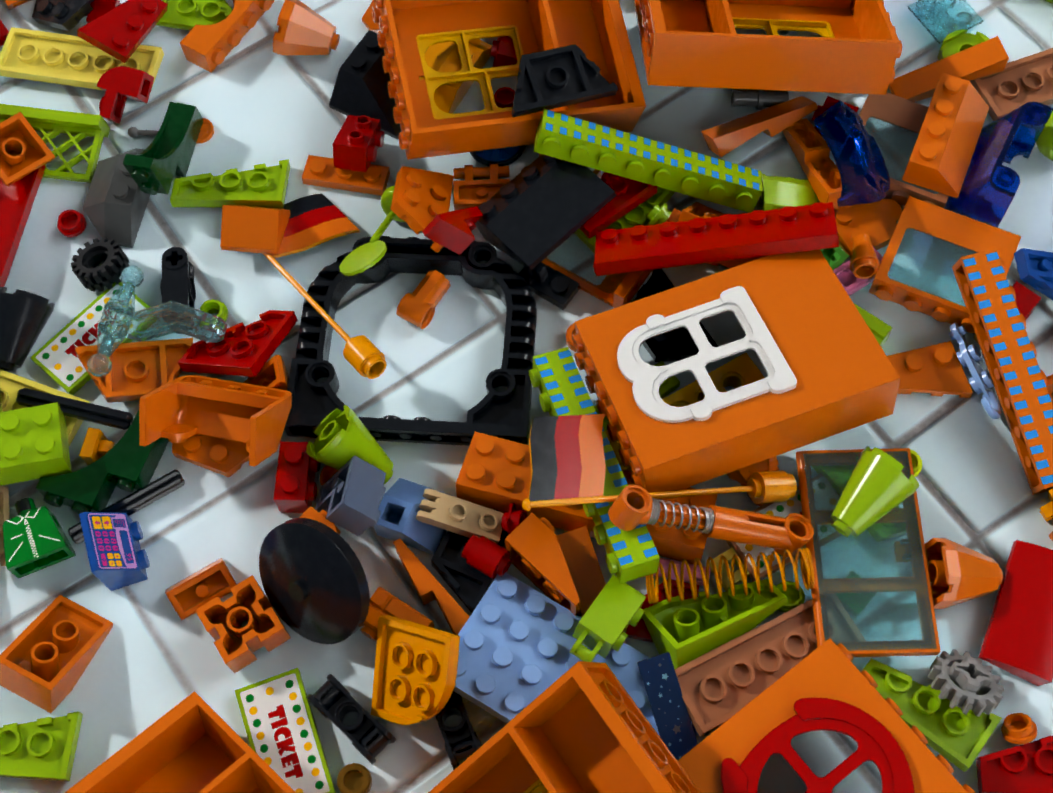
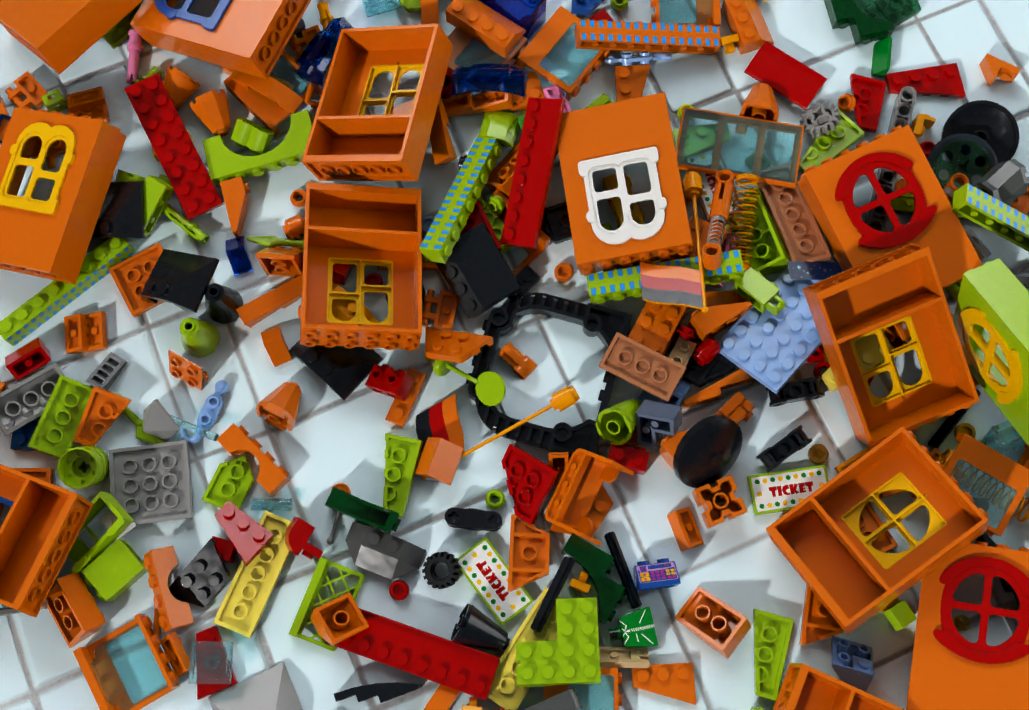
camera: 80 degrees left, 10 degrees up
clear light blue piece [87,266,227,377] -> none
light orange plate [371,615,460,725] -> none
red slope [422,206,483,255] -> none
black wing [511,44,618,117] -> none
lime cone [831,446,919,538] -> none
orange cone [849,234,880,279] -> none
none -> clear light blue pin [251,496,292,512]
none -> nougat plate [598,332,687,402]

